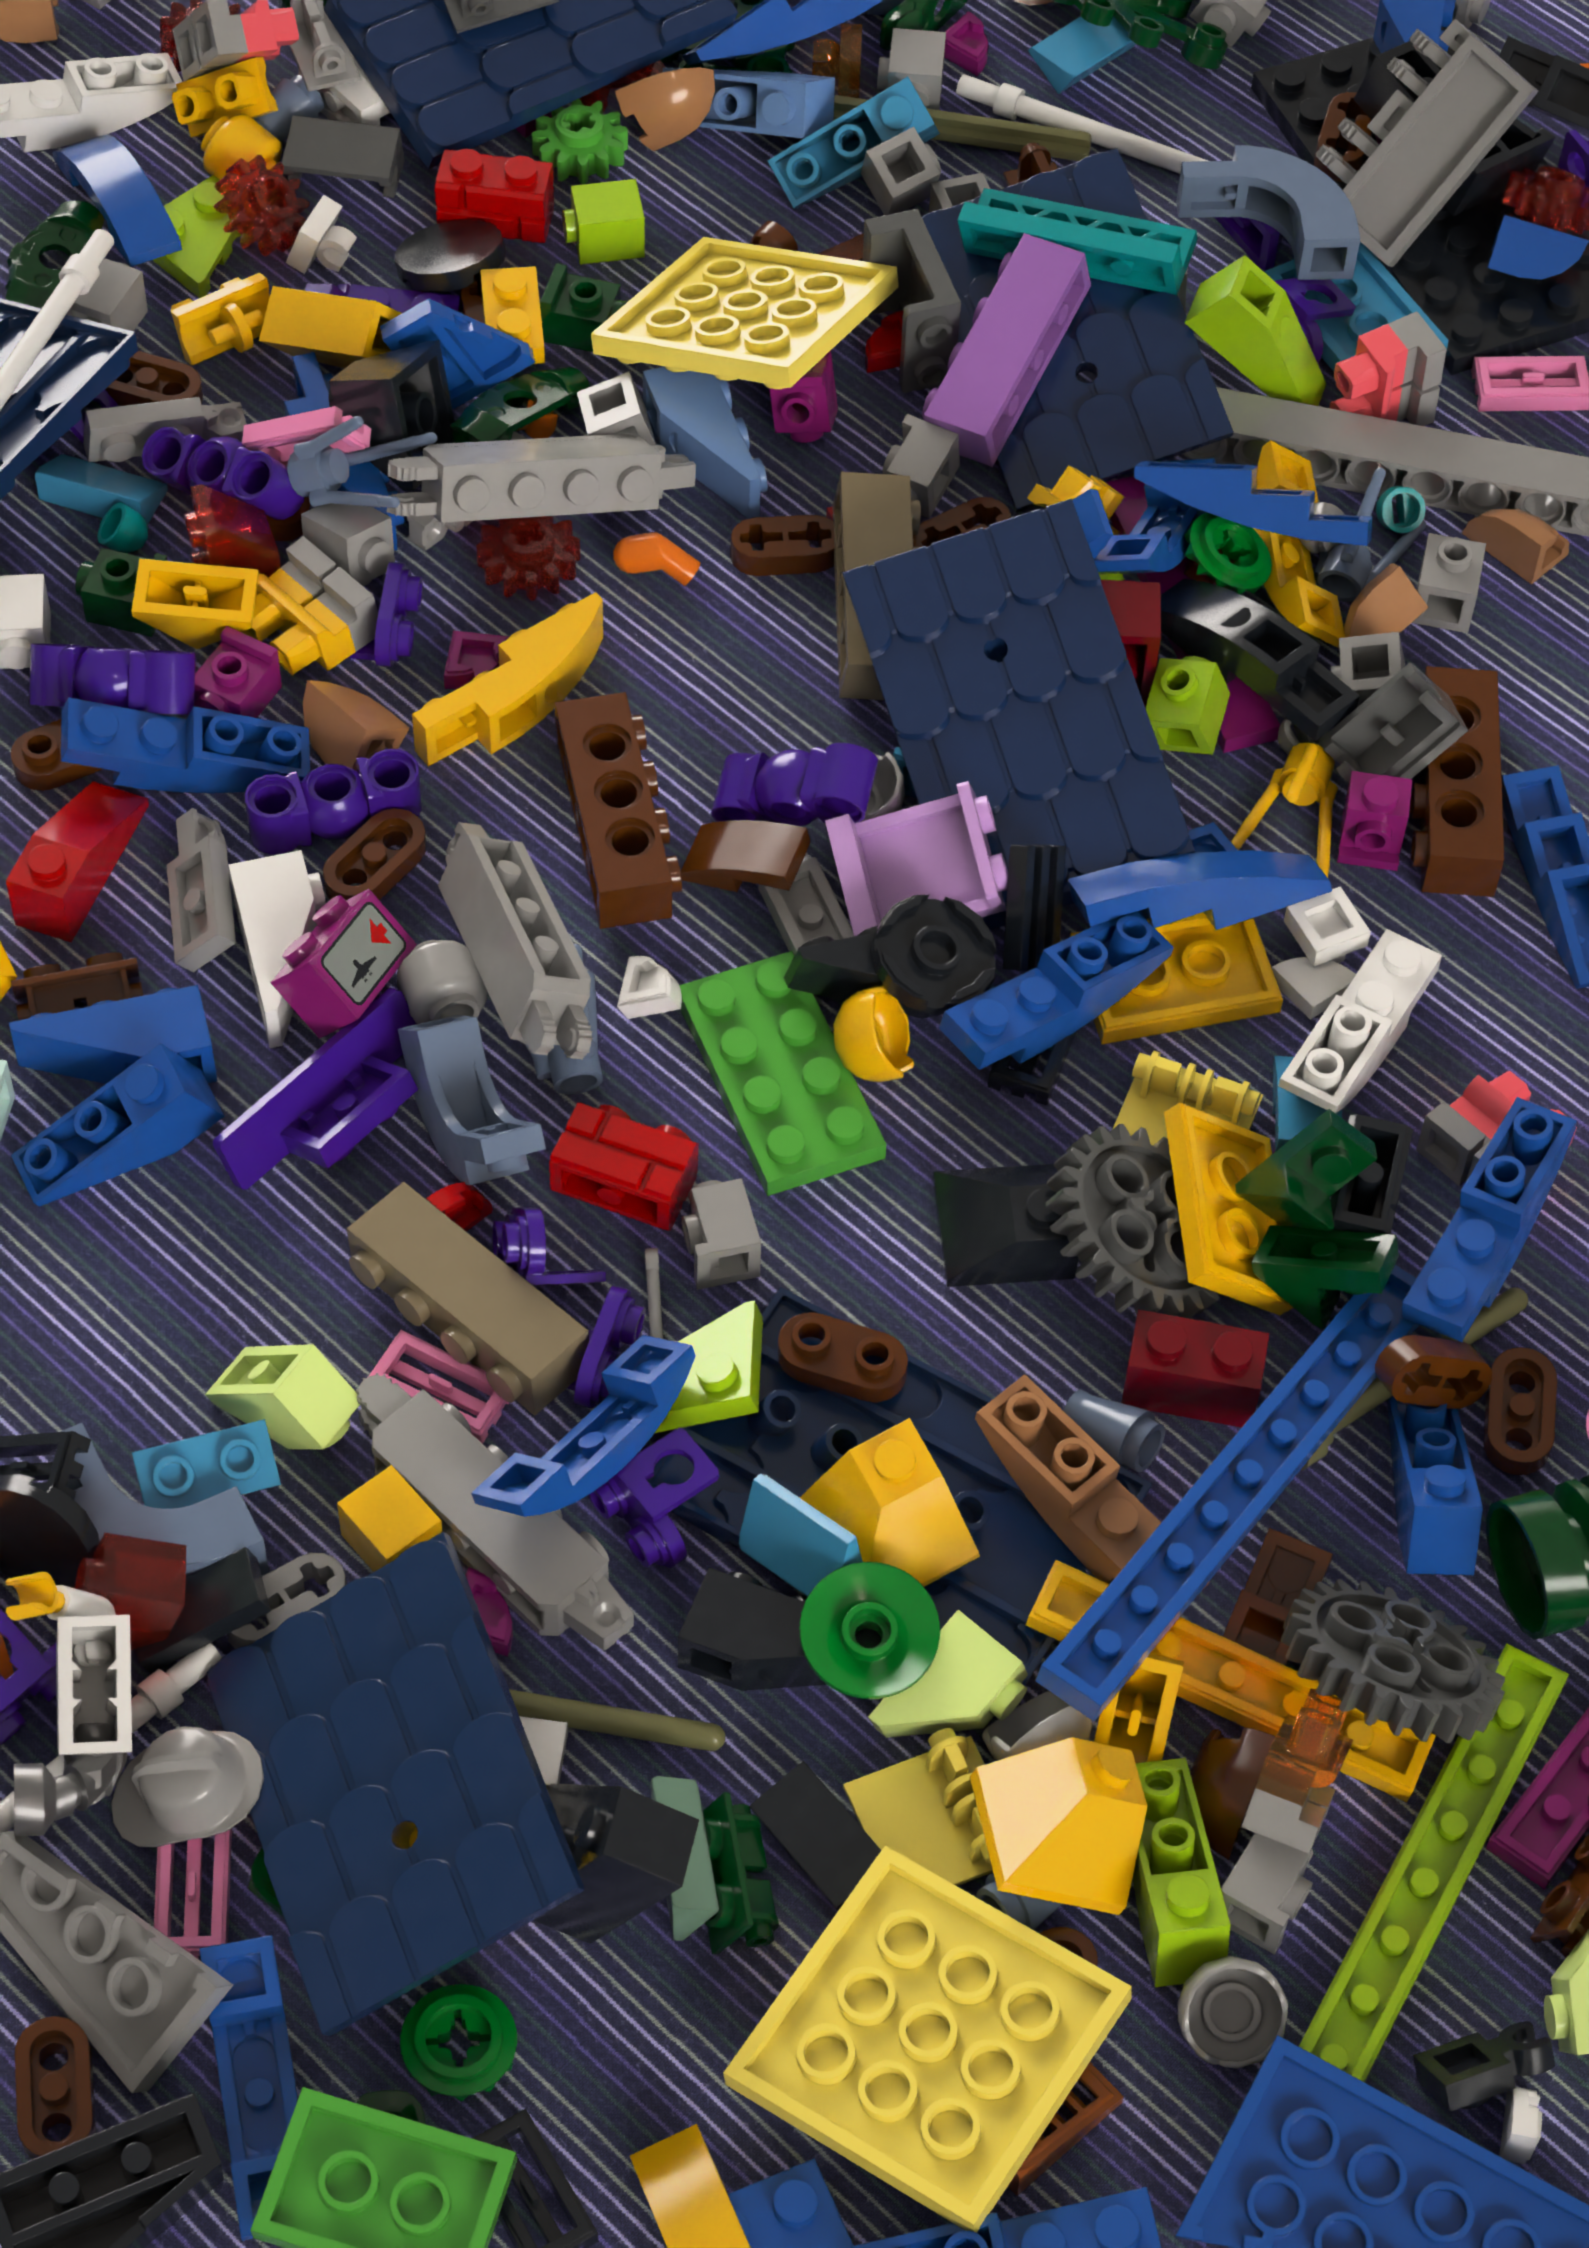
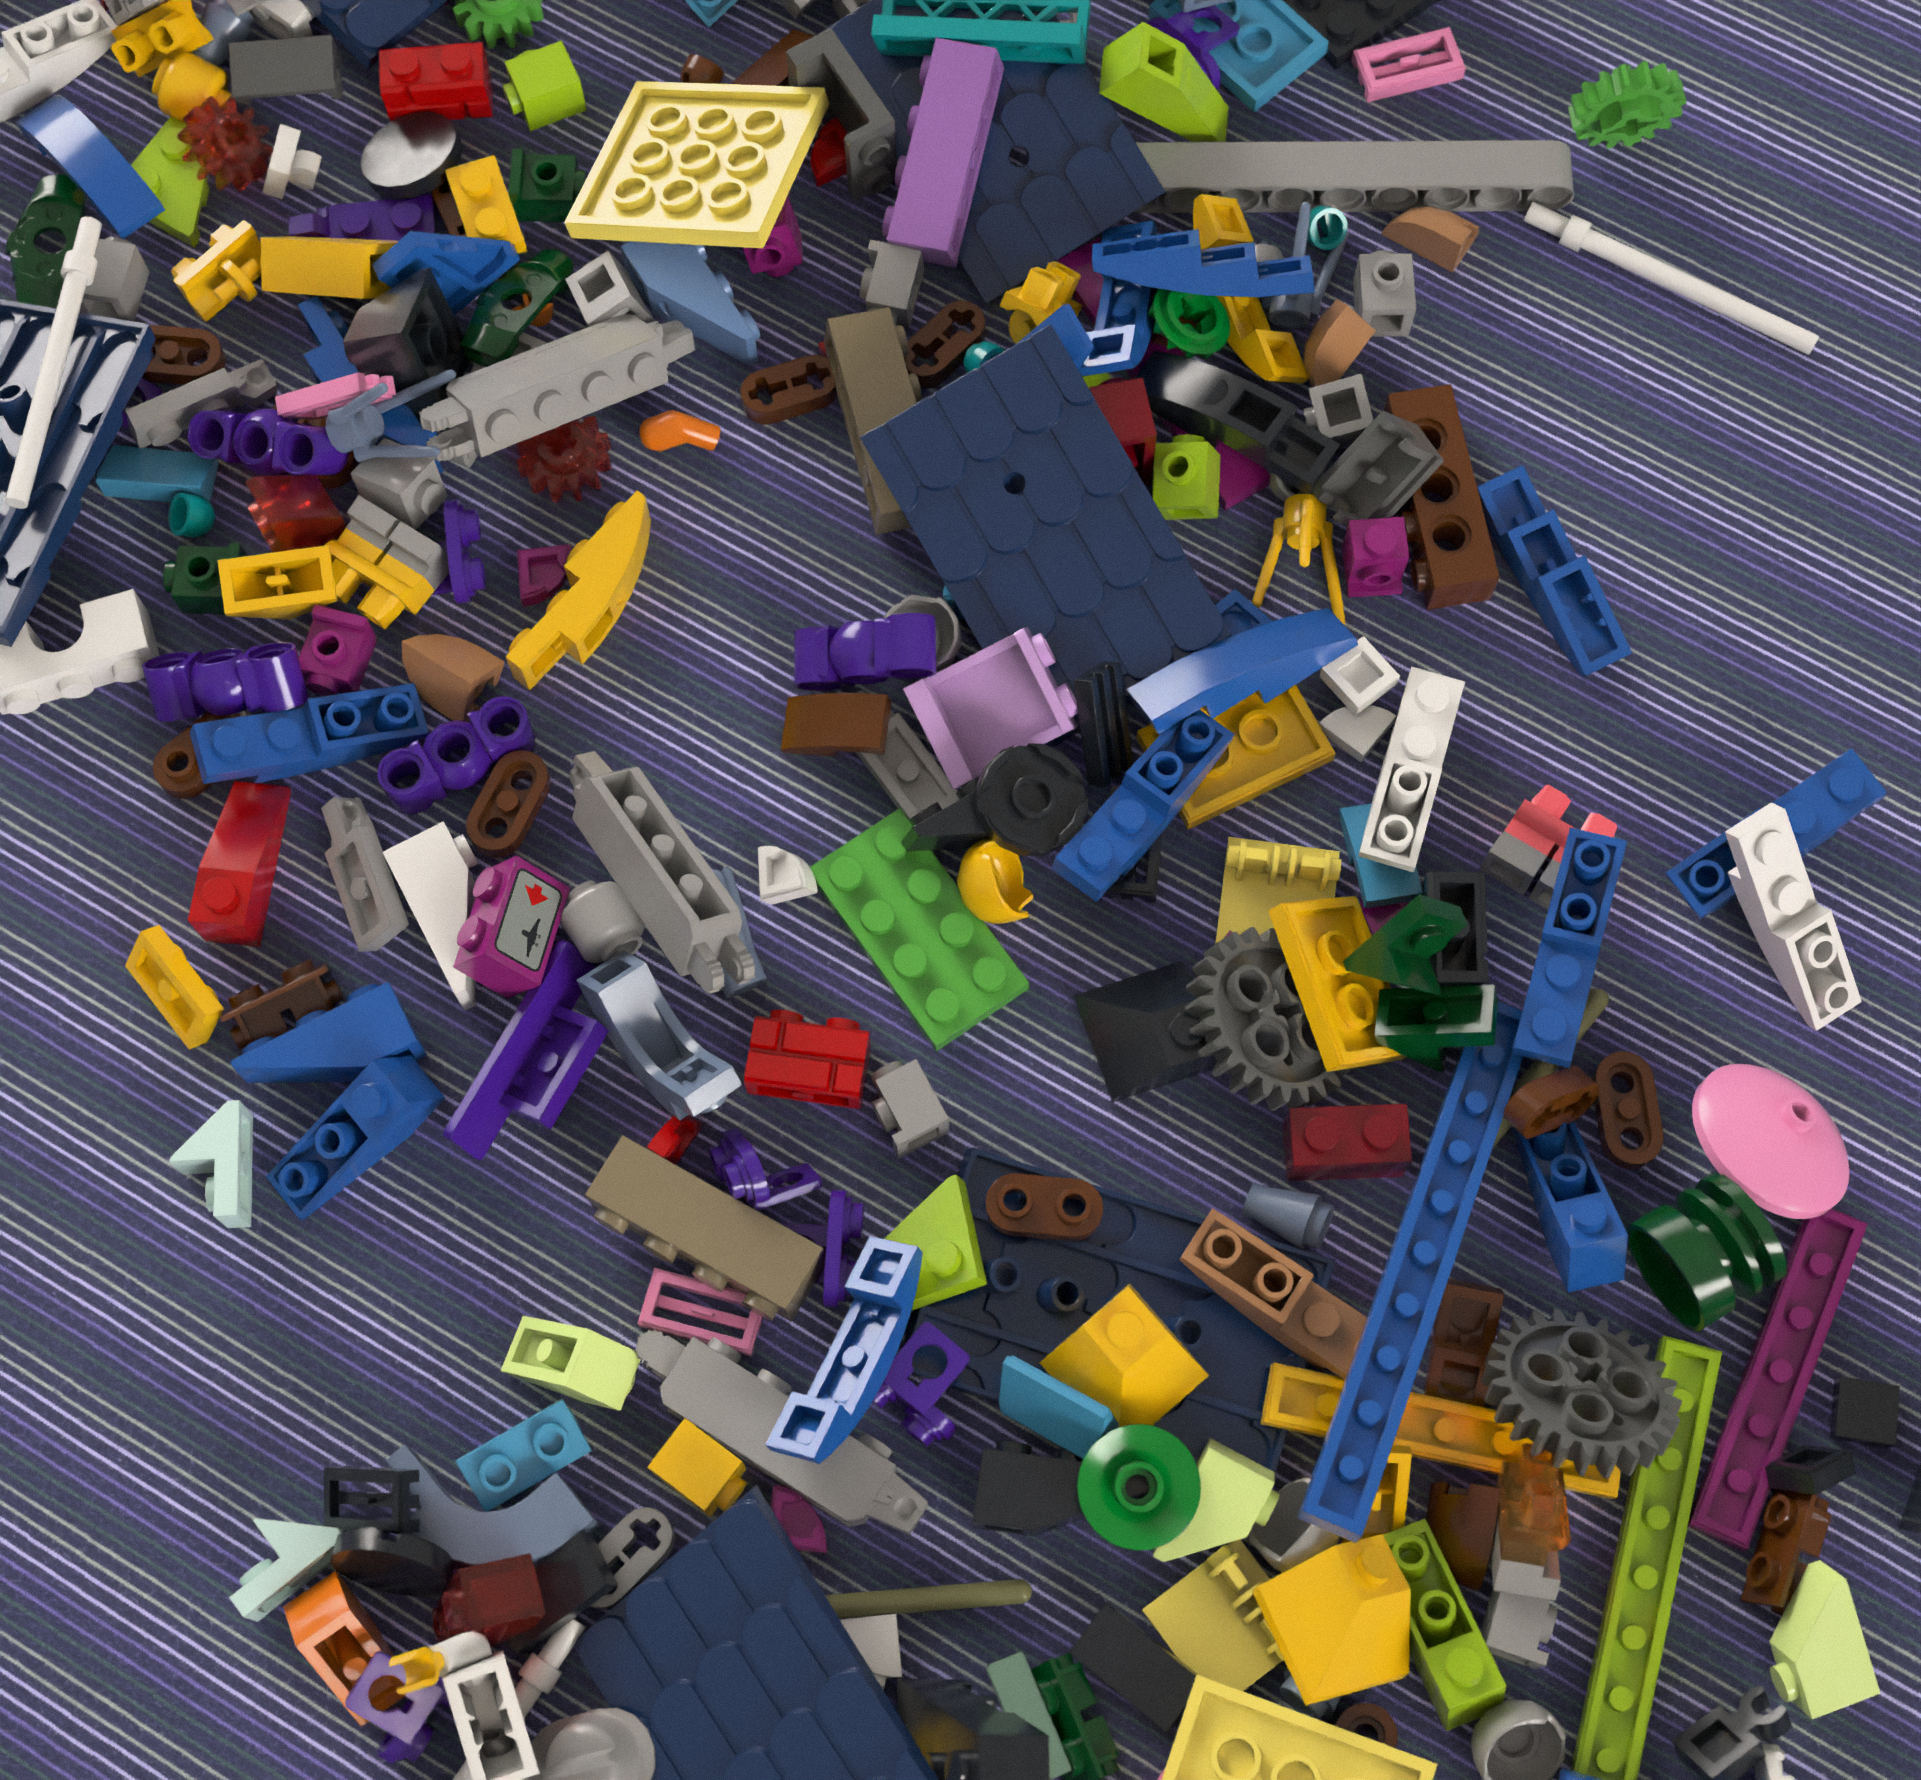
camera: 10 degrees left, 15 degrees up
reddish brown brick [555,692,682,929] -> none
light grey hinge [645,1248,663,1339] -> none
hips [1329,311,1447,426] -> none

